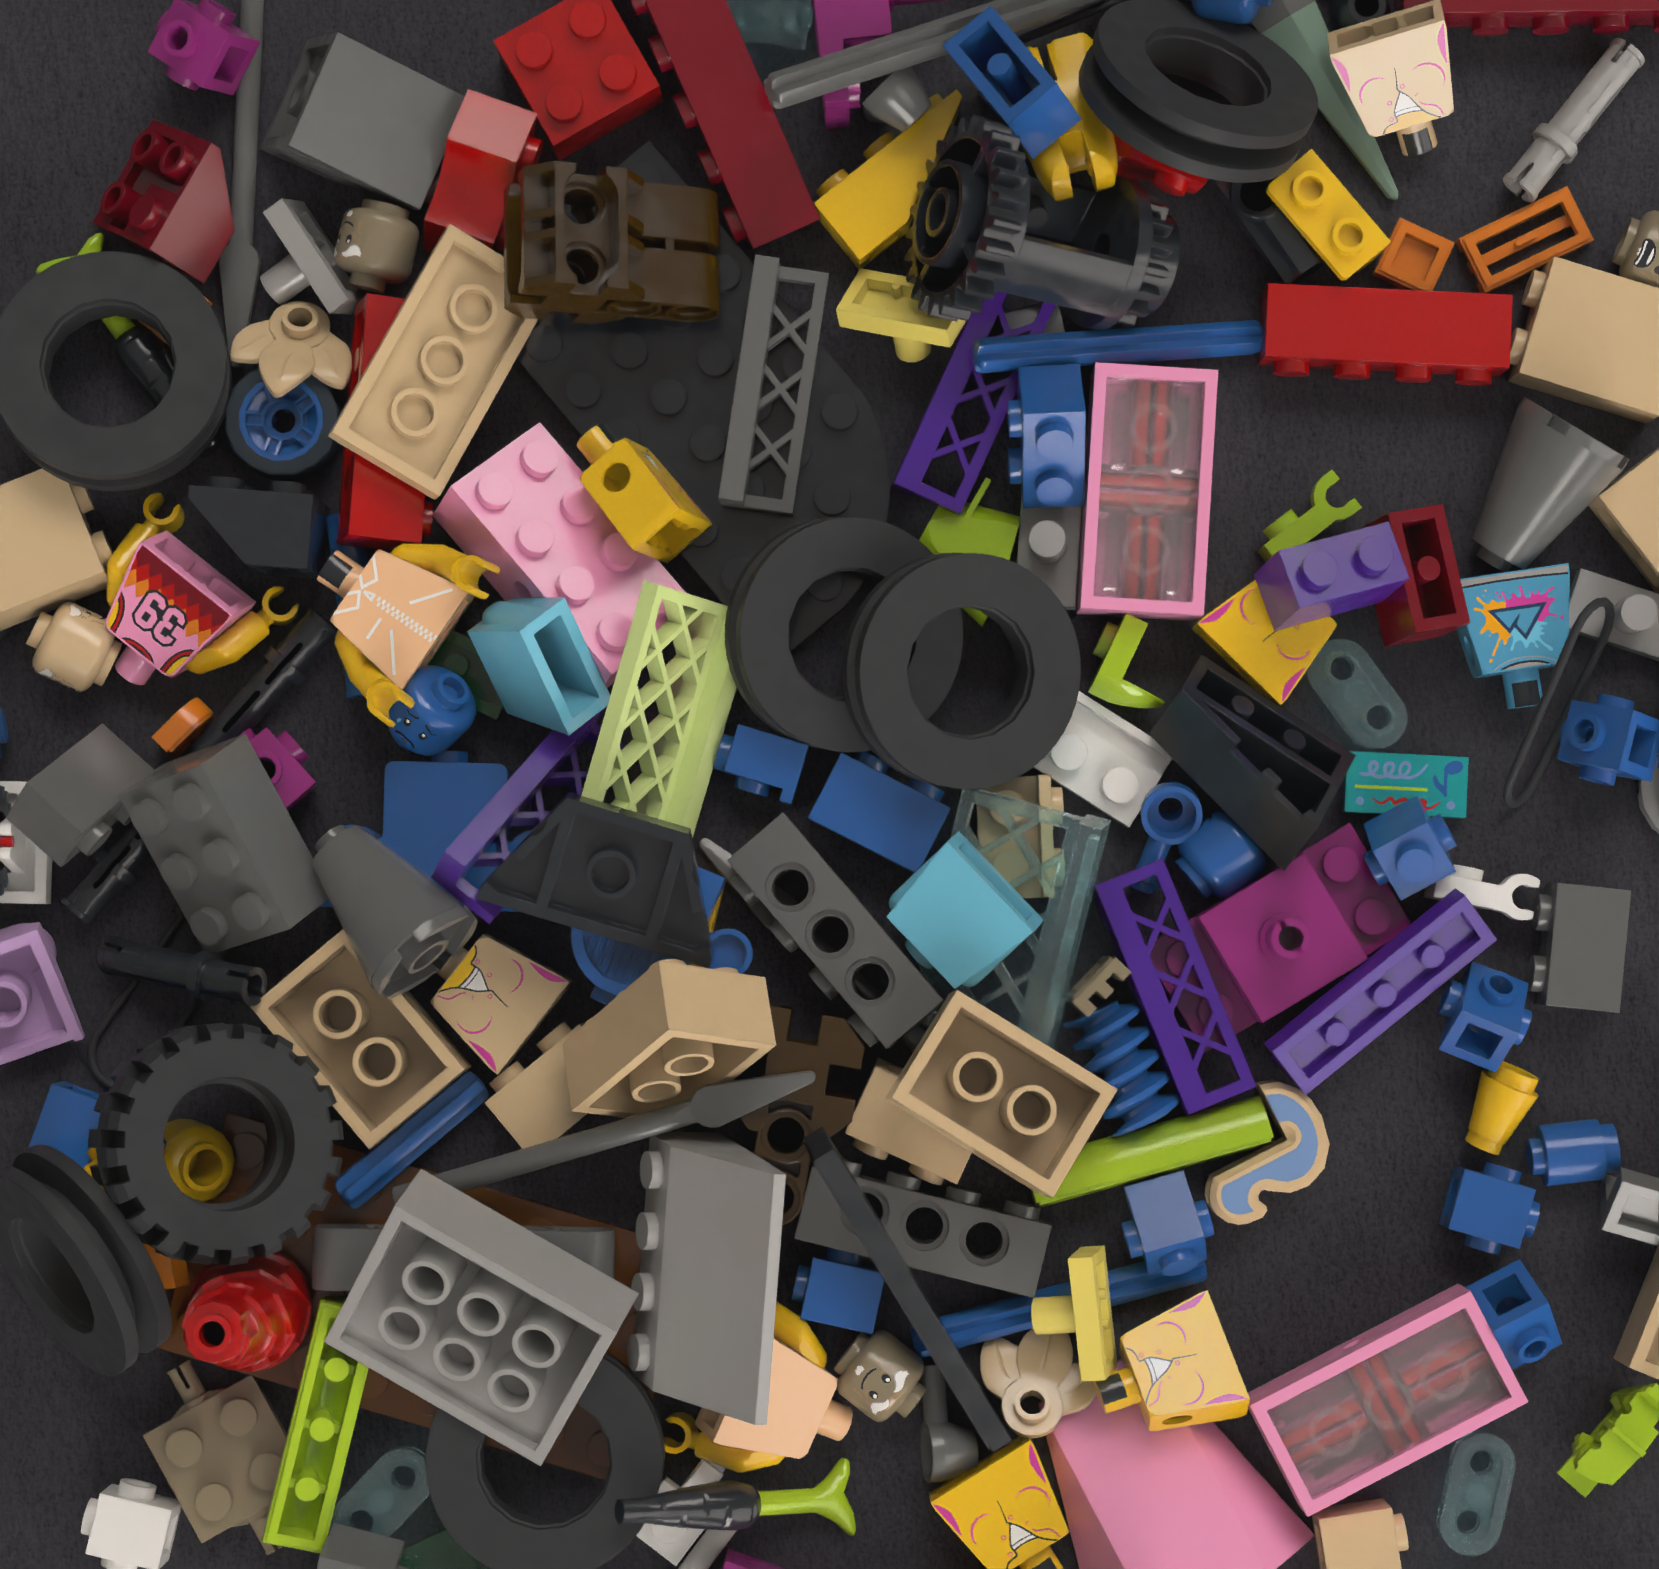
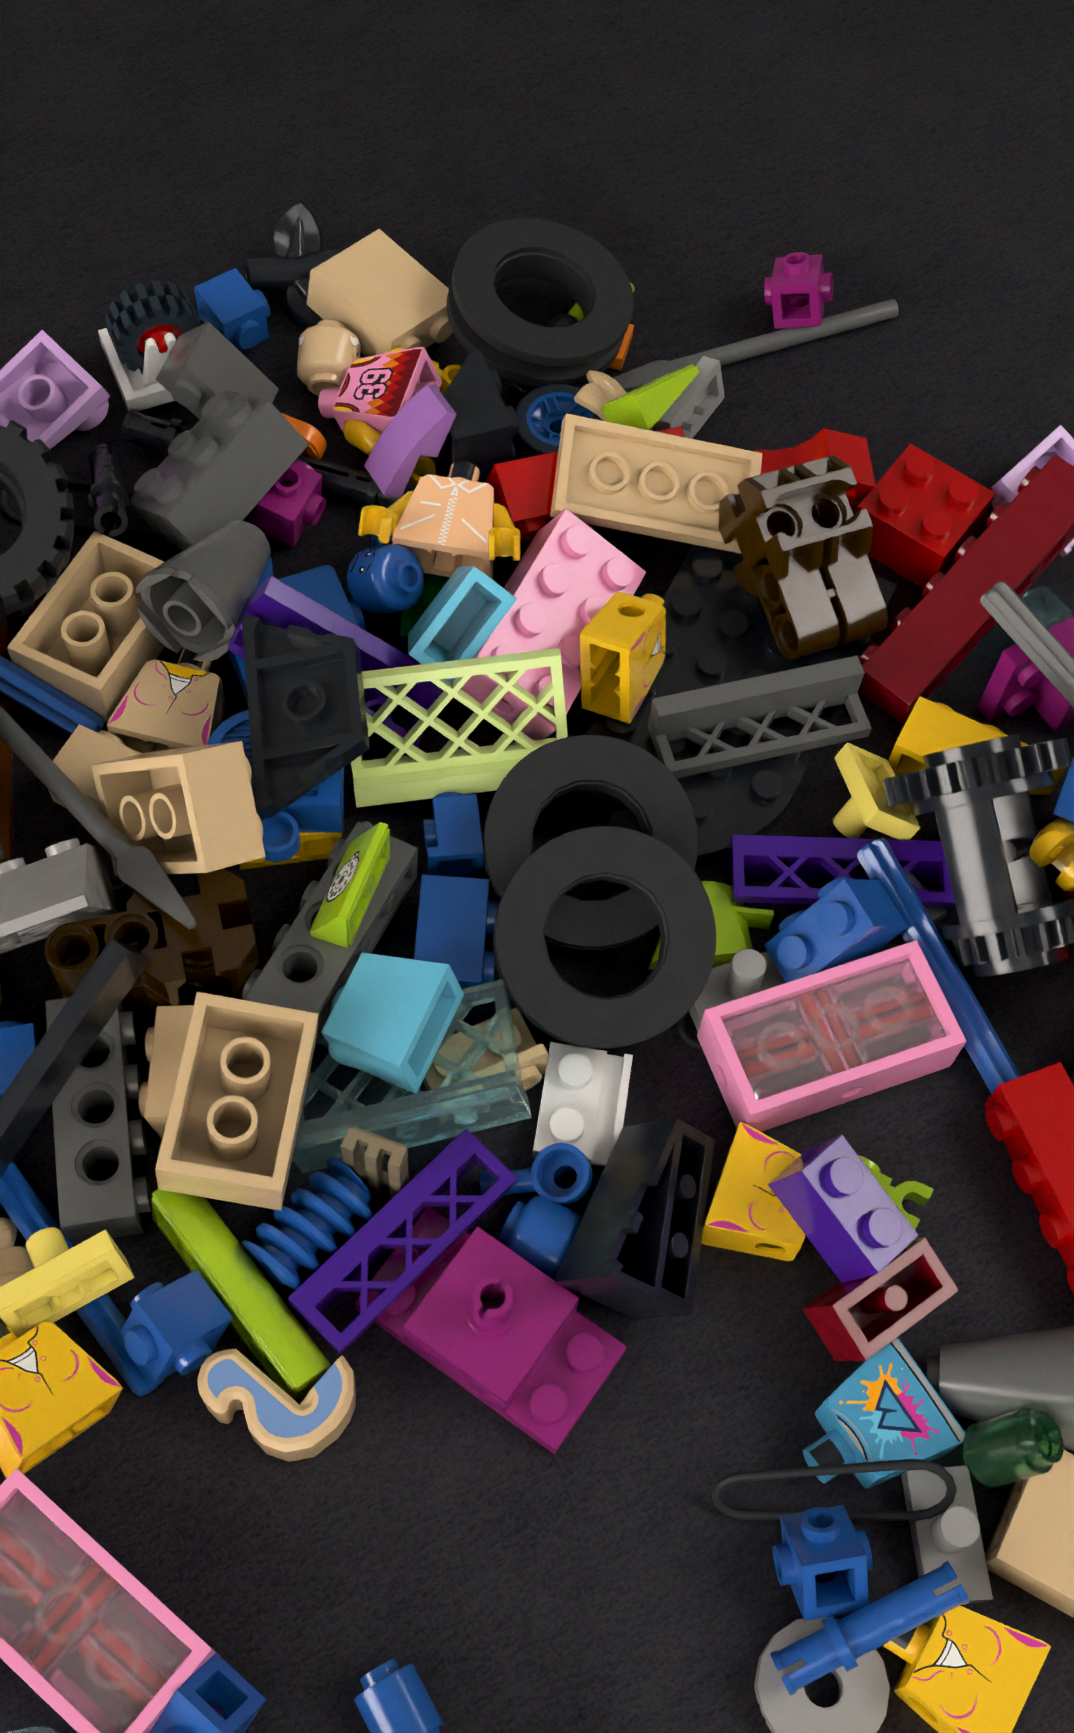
camera: 55 degrees right, 25 degrees down
dark red slope [93,119,234,284] -> none
dark grey slope [260,32,465,210] -> none
dark tan head [334,199,420,294] -> none
dark grey bar [862,66,932,132] -> none
lime plate [1088,613,1164,708] -> none
dark purple fence [1264,888,1497,1095] -> none
clear light blue plate [1307,639,1408,749] -> none
teal tile [1342,751,1469,819] -> none
blue brick [1363,795,1457,900] -> none
white plate [1424,864,1540,920] -> none
blue brick [1437,961,1532,1072] -> none
blue brick [1438,1162,1540,1255] -> none
yellow cone [1465,1061,1539,1155] -> none
dark grey brick [1527,883,1631,1013] -> none
none -> lime slope [310,822,390,948]
none -> medium lavender slope [364,384,457,497]
none -> lime slope [601,364,700,430]
none -> clear green brick [963,1408,1064,1488]

